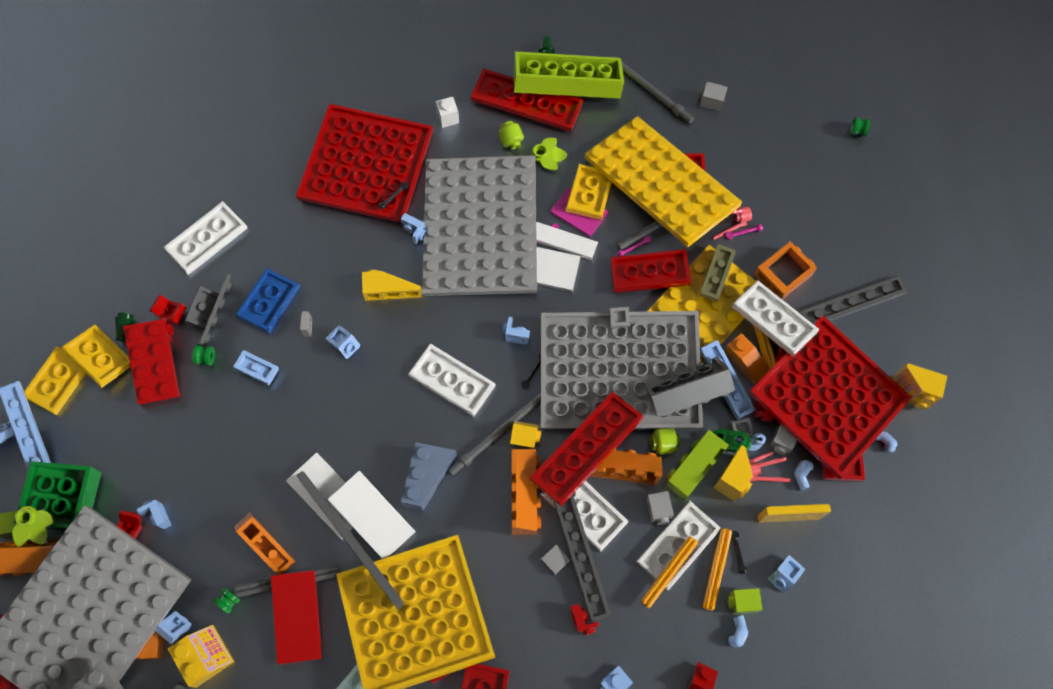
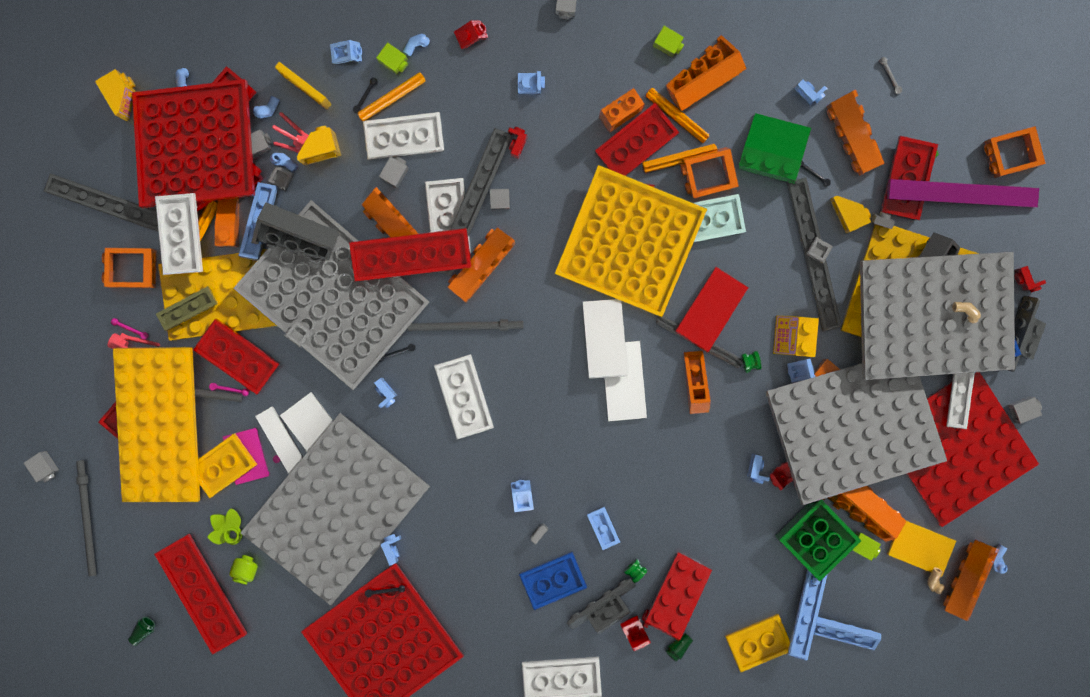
camera: 140 degrees left, 20 degrees up
lime plate [12,506,54,547] -> none
yellow tile [62,325,131,388] -> none
dark grey tile [296,471,404,610] -> none
yellow slope [362,270,422,301] -> none
sand blue wedge [401,442,457,511] -> none
white brick [436,97,459,128] -> none
yellow brick [510,421,541,448] -> none
lime brick [513,51,624,99] -> none
light orange axle [641,536,698,608] -> none
lime head [649,428,681,455] -> none
lime wedge [666,430,729,501] -> none
green plate [713,429,752,452] -> none

